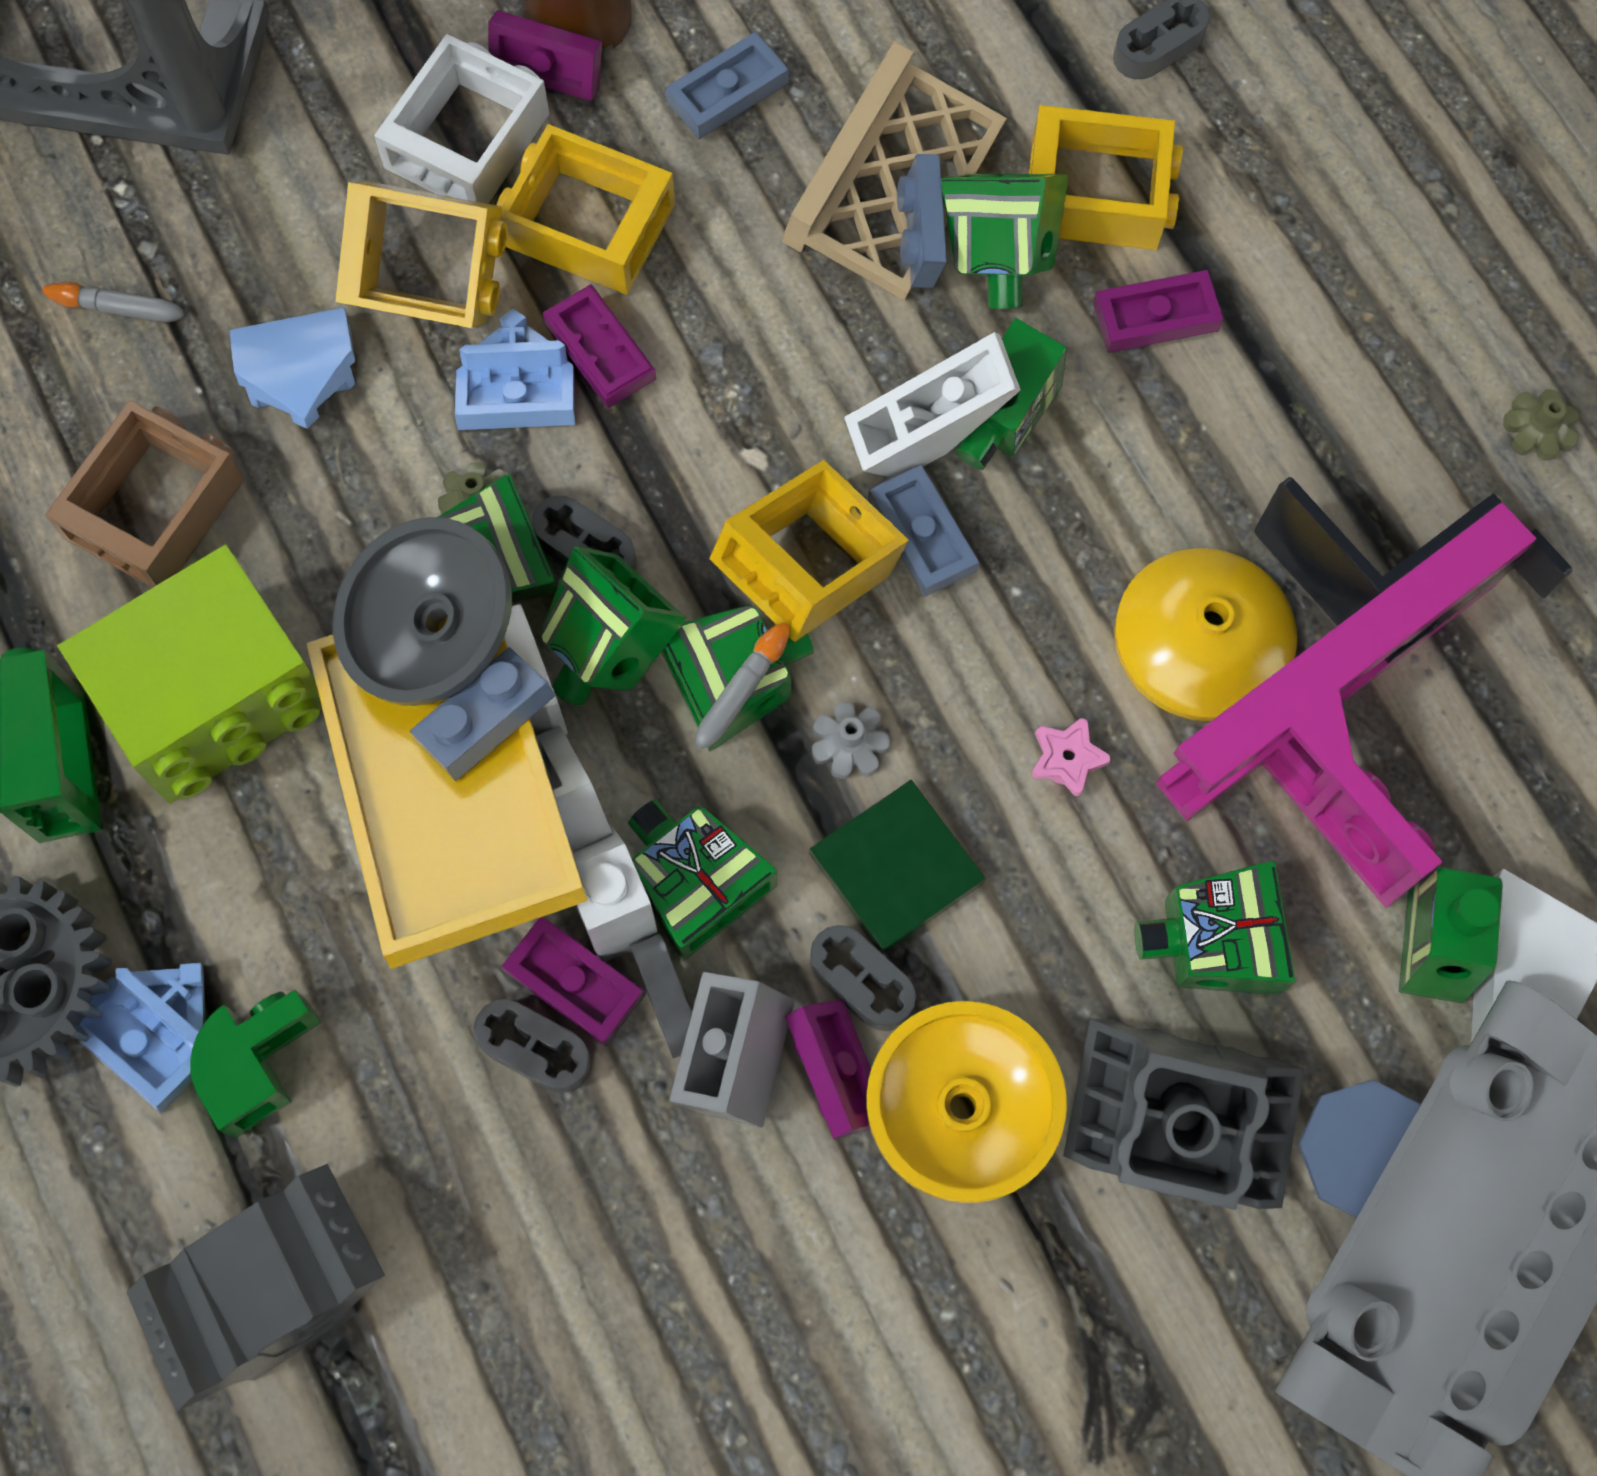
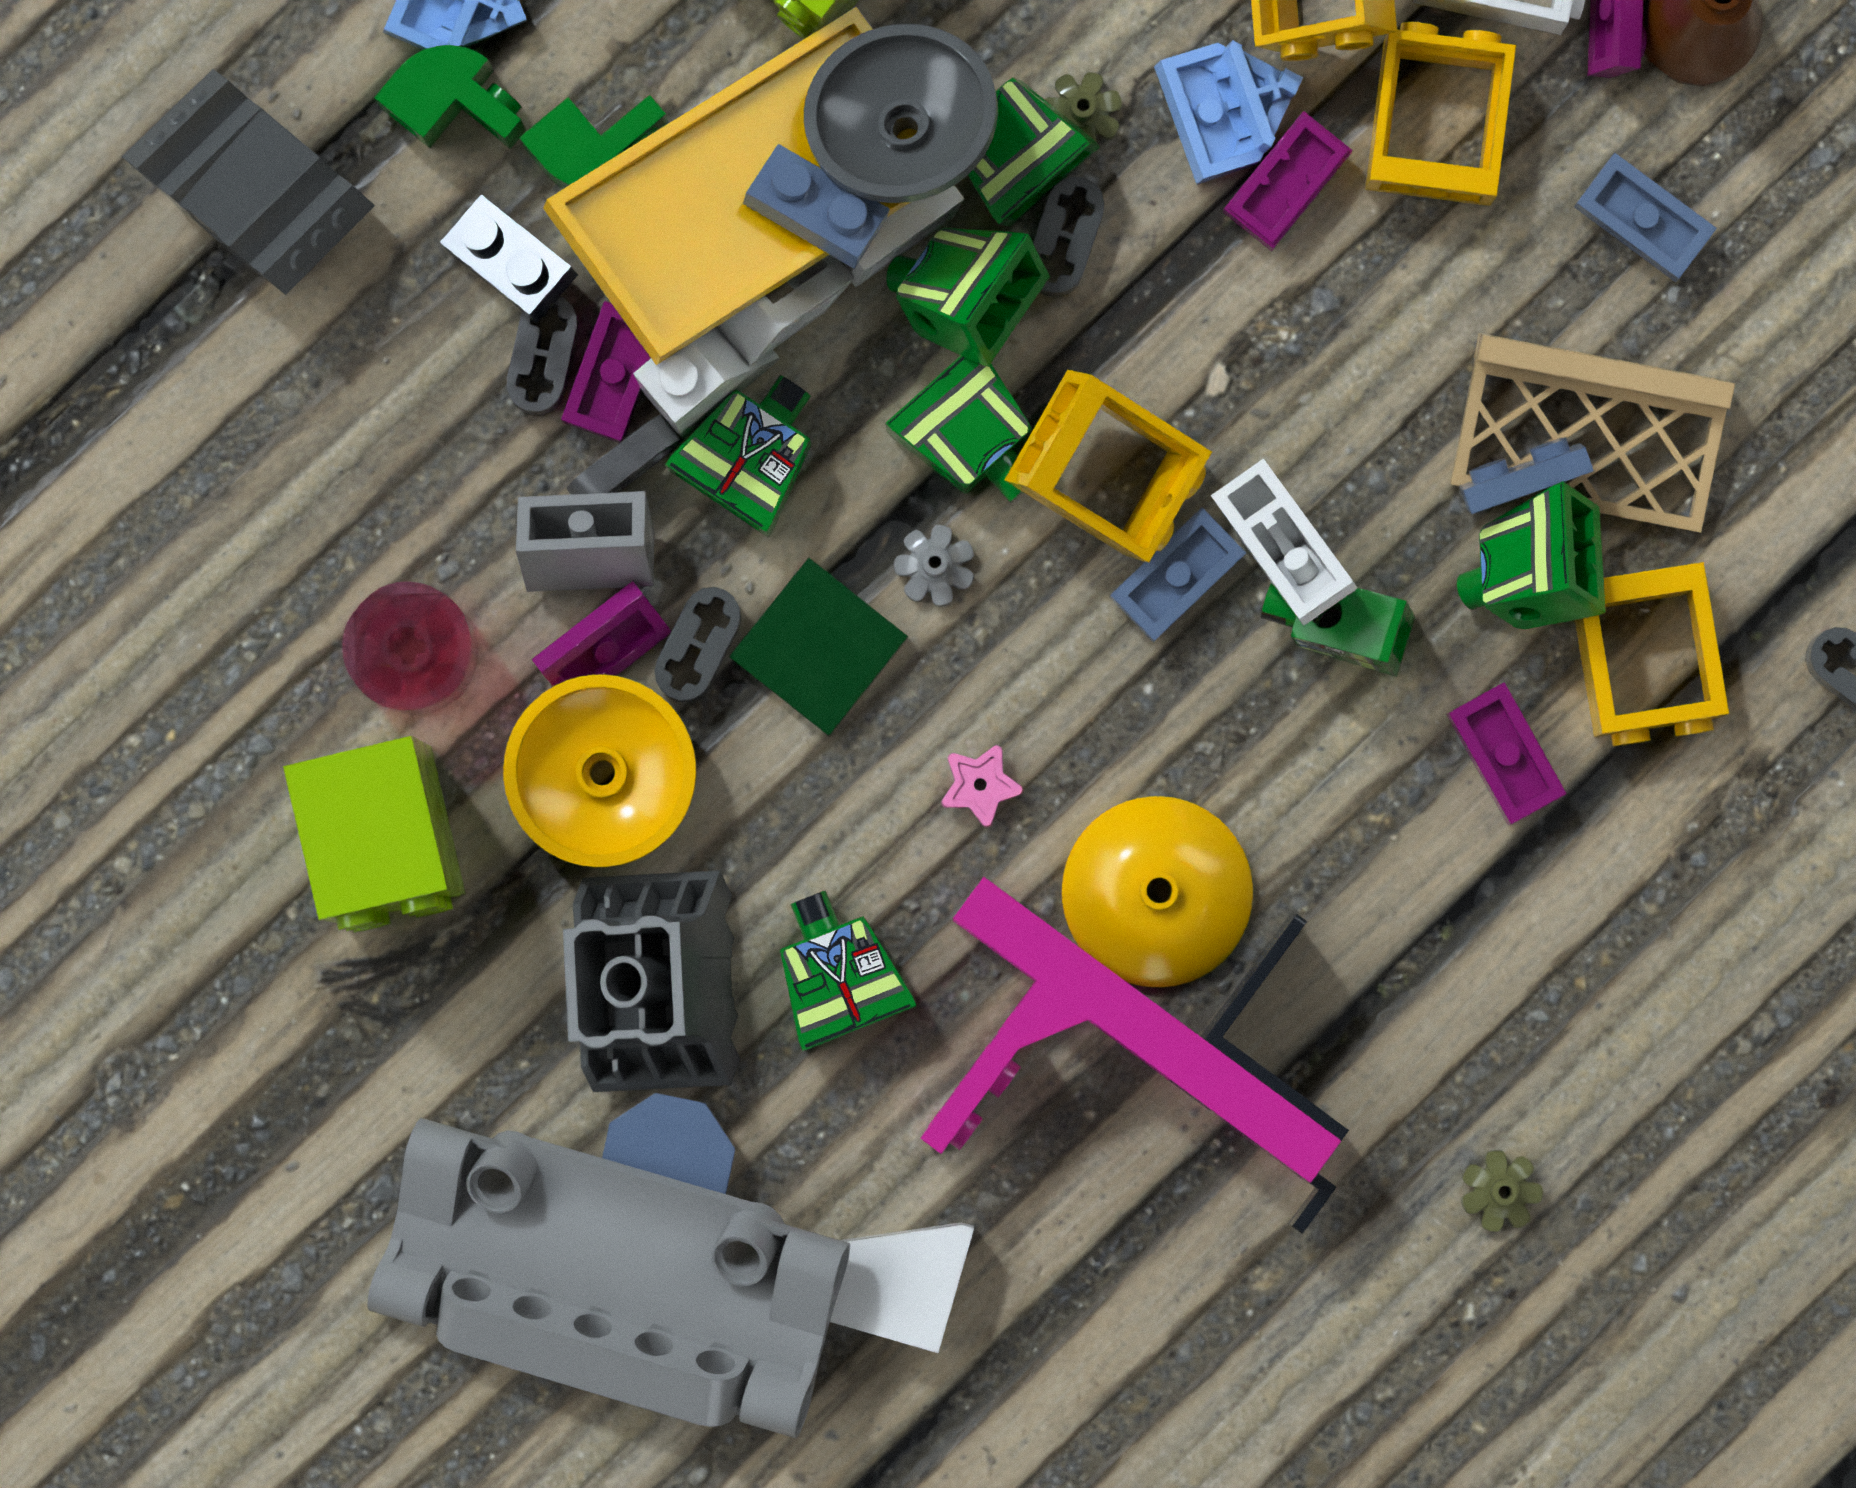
camera: 80 degrees right, 15 degrees up
light grey piece [695,622,789,749] -> none
green torso [1398,867,1503,1004] -> none
none -> lime container [283,736,466,933]
none -> clear pink brick [342,582,478,715]
none -> plate [440,195,578,323]
none -> green brick [519,95,669,189]

